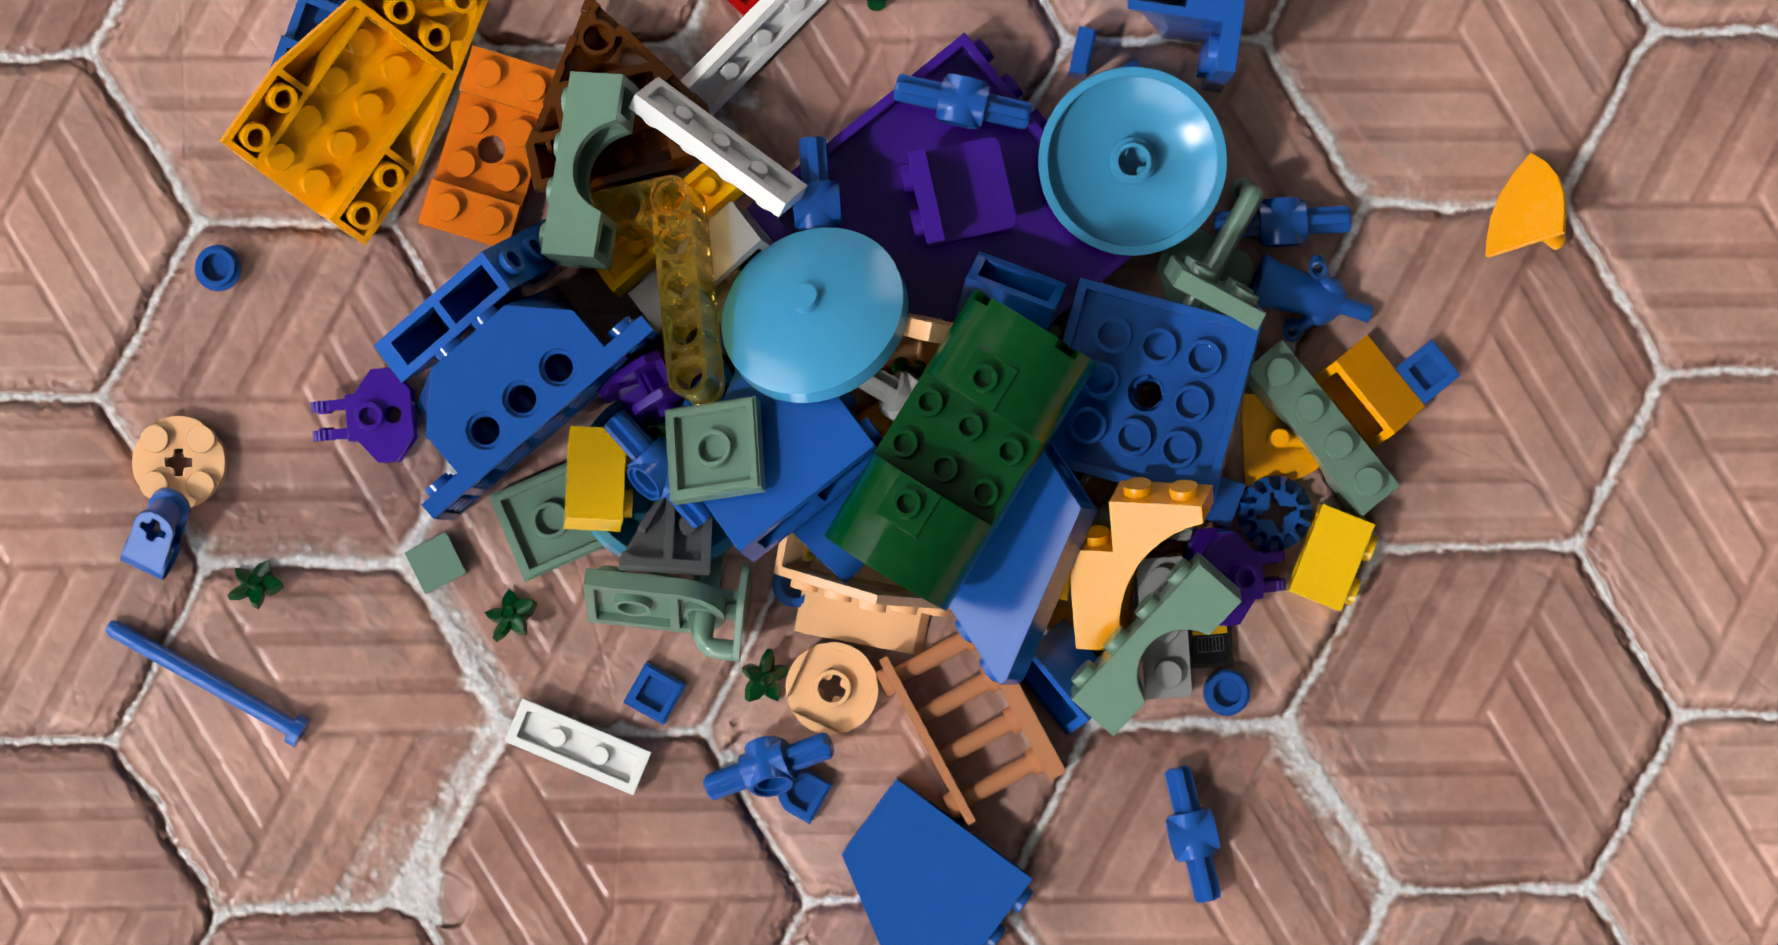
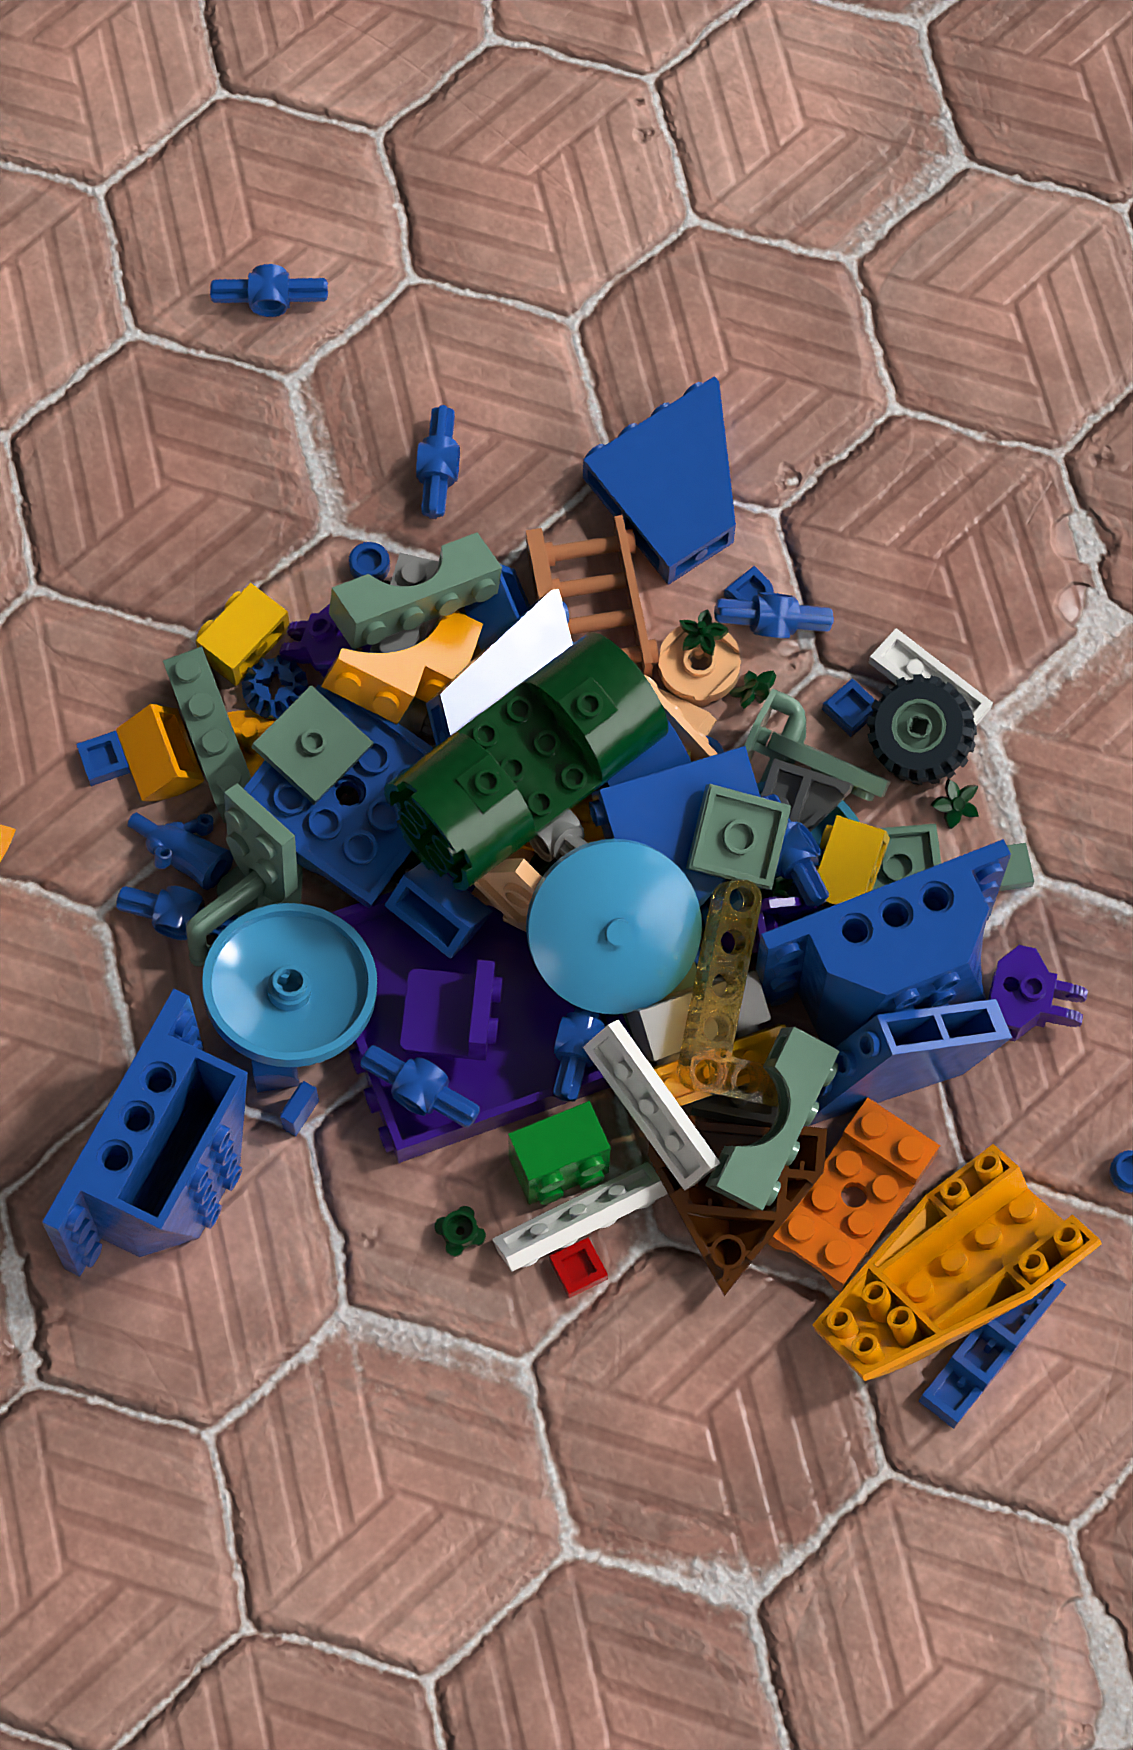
camera: 160 degrees left, 20 degrees down
none -> sand green plate [252,685,374,805]
none -> green brick [508,1101,611,1205]
none -> dark green plant [679,609,729,656]
none -> black wheel [867,674,977,785]

